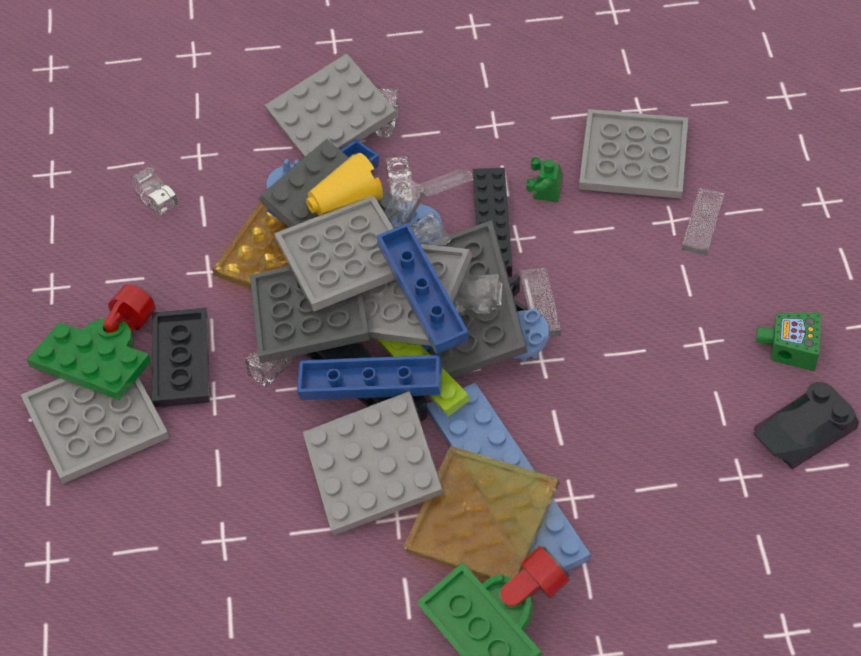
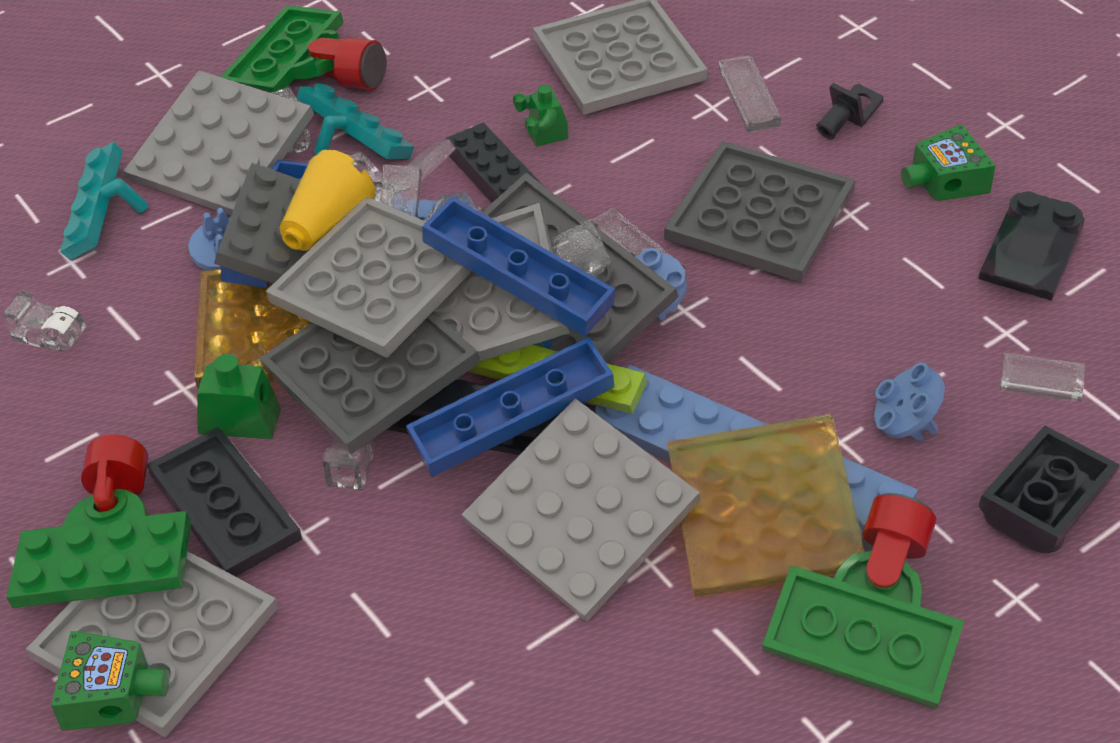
camera: 30 degrees left, 5 degrees down
none -> green torso [51,631,169,731]
none -> teal plate [60,142,149,260]
none -> green torso [197,354,281,439]
none -> green plate [221,5,387,96]
none -> teal plate [296,83,415,159]
none -> dark grey plate [664,141,855,282]
none -> black bracket [816,83,884,140]
none -> medium blue plate [874,362,945,441]
none -> black slope [978,425,1120,553]
none -> clear tile [1000,352,1085,402]

